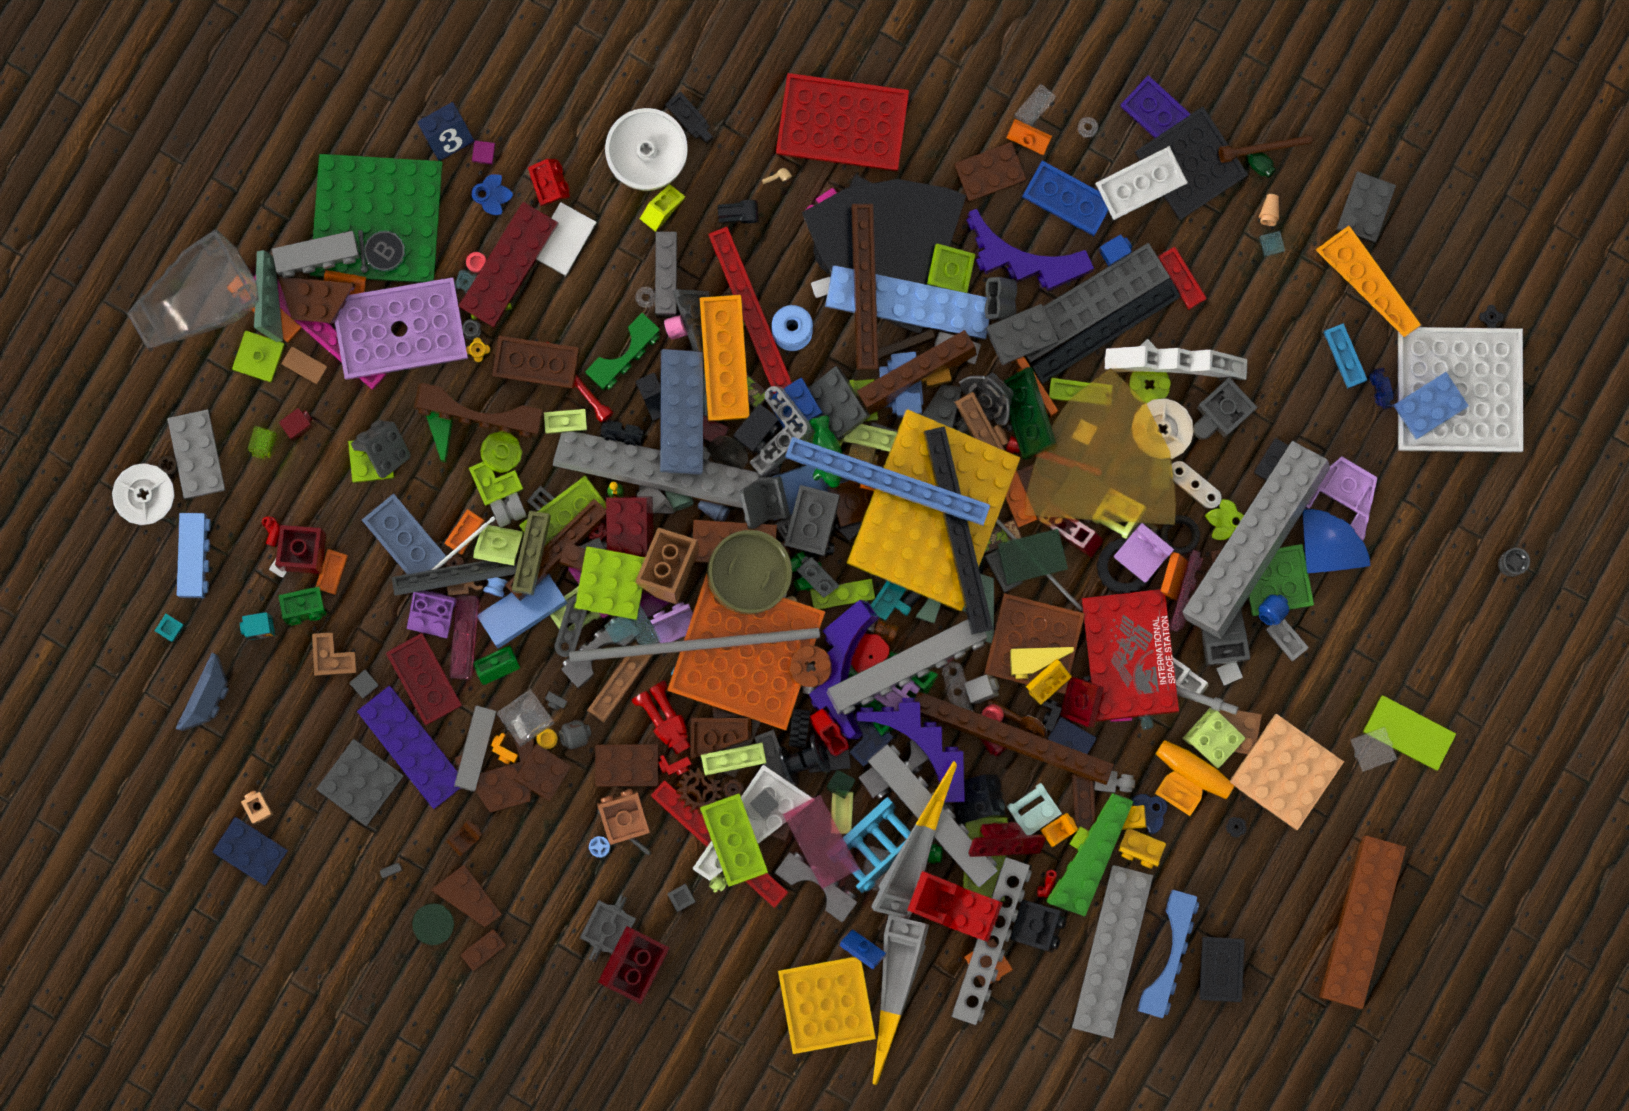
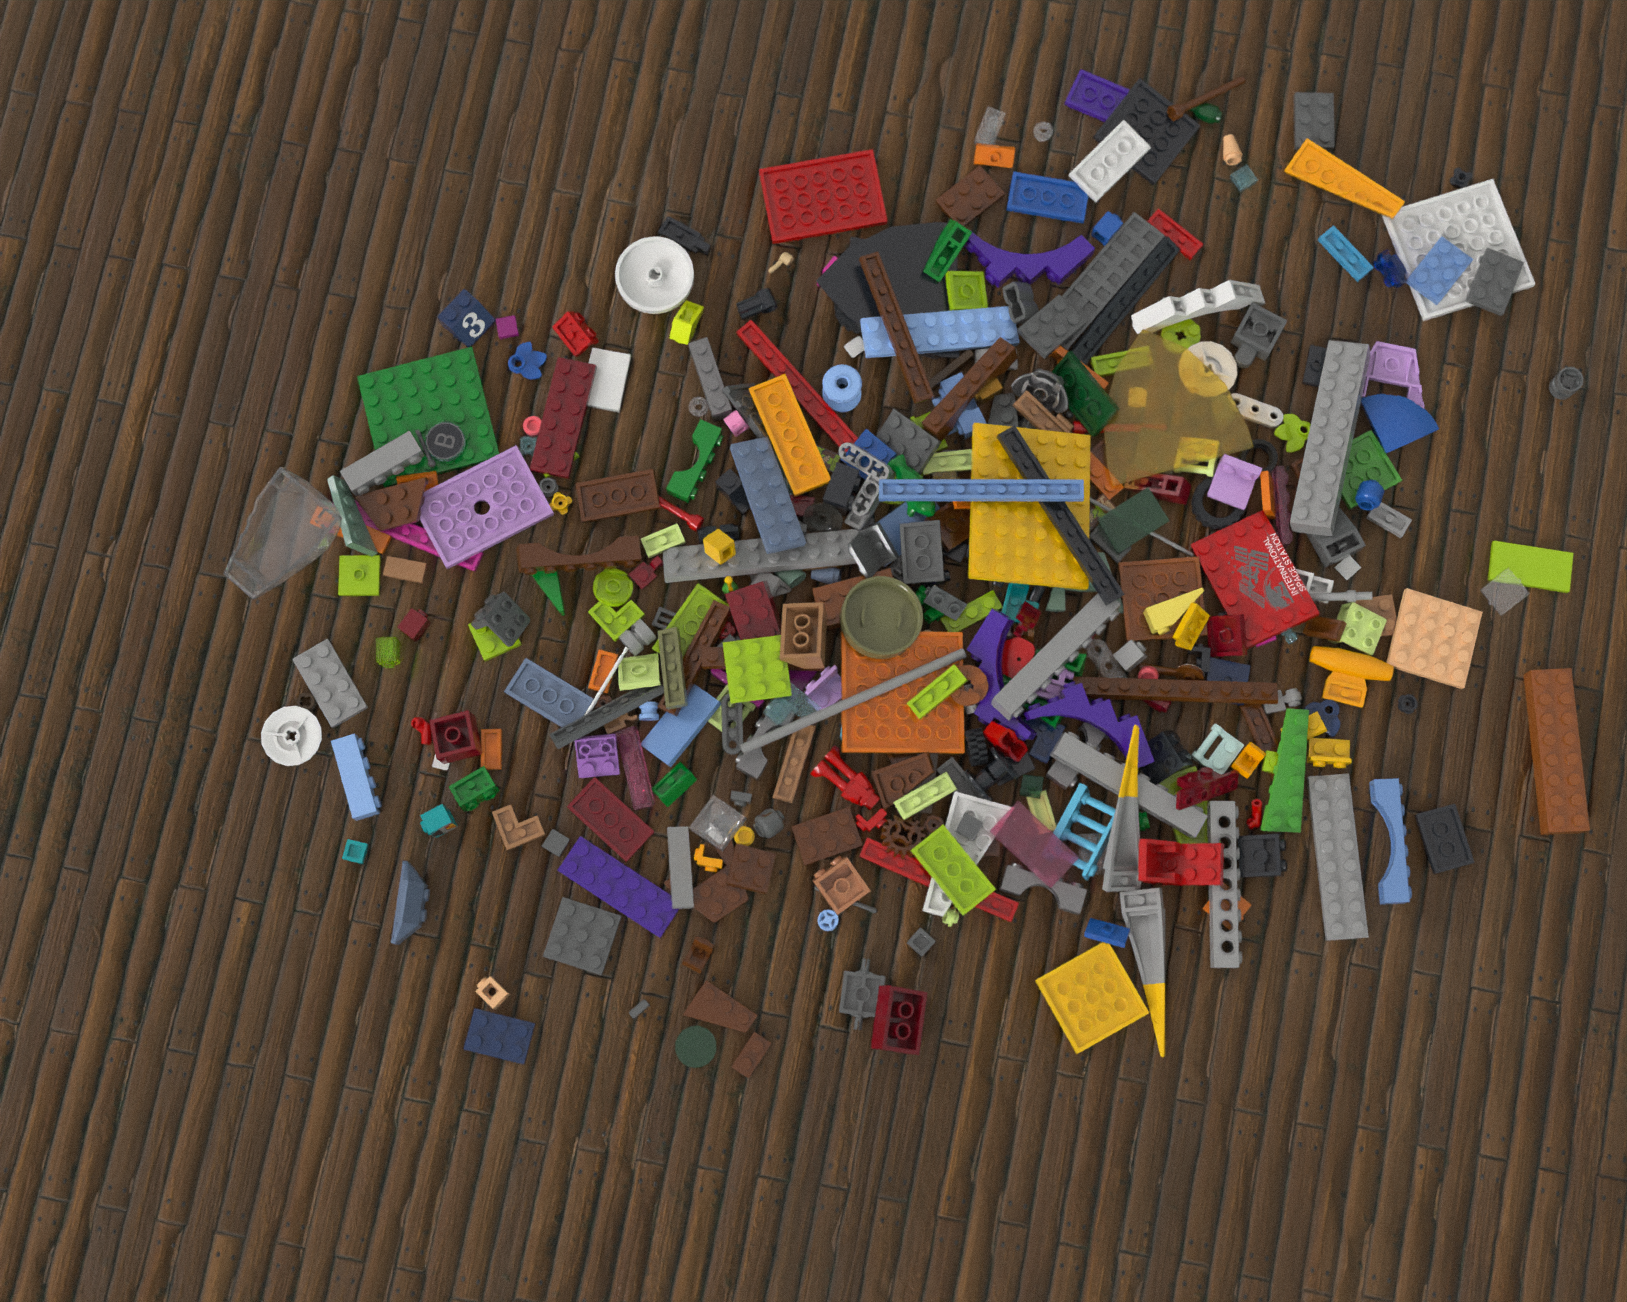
camera: 15 degrees left, 5 degrees down
none -> dark red plate [629,556,664,590]
none -> yellow brick [703,529,736,565]
none -> lime plate [907,664,968,720]
none -> green slope [923,219,972,282]
none -> dark red plate [1013,601,1041,638]
none -> reddish brown tile [1303,616,1347,642]
none -> dark grey plate [1465,247,1524,316]

